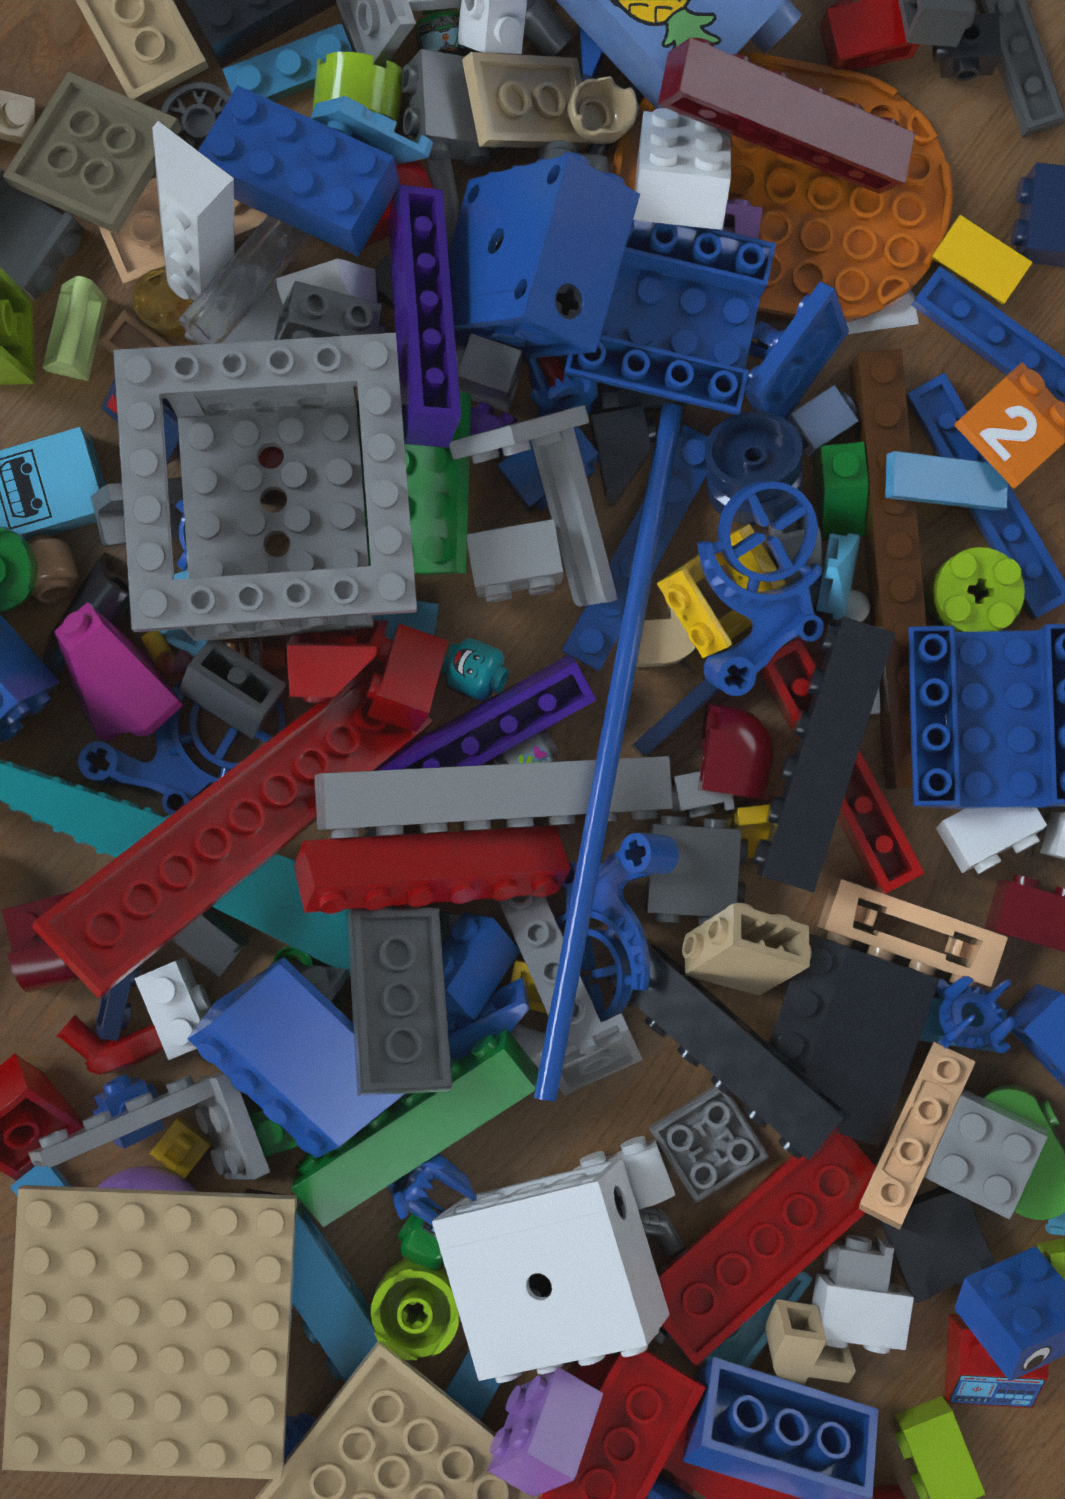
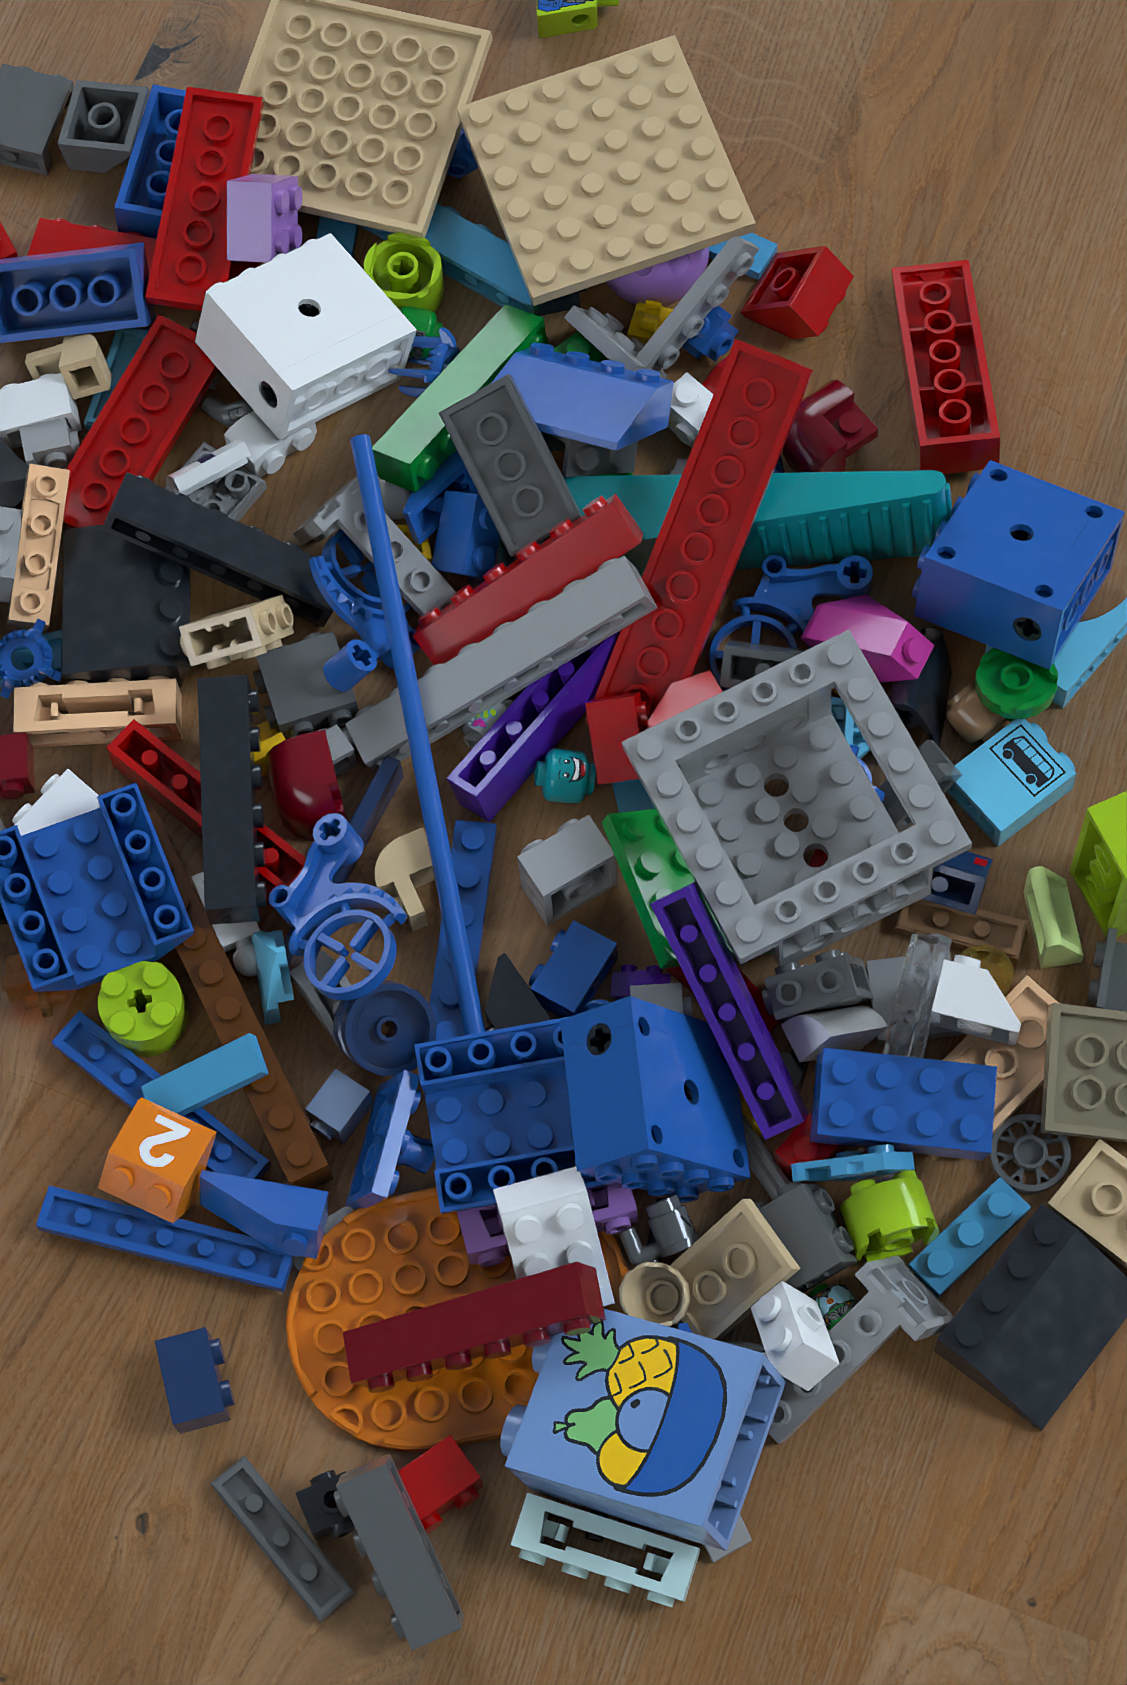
camera: 165 degrees right, 20 degrees down
light grey bracket [449,405,618,607] -> none
yellow panel [657,523,786,658] -> none
green slope [812,442,869,541] -> none
yellow hinge [931,215,1033,305] -> none
none -> white slope [166,439,251,495]
none -> blue slope [200,1170,329,1259]

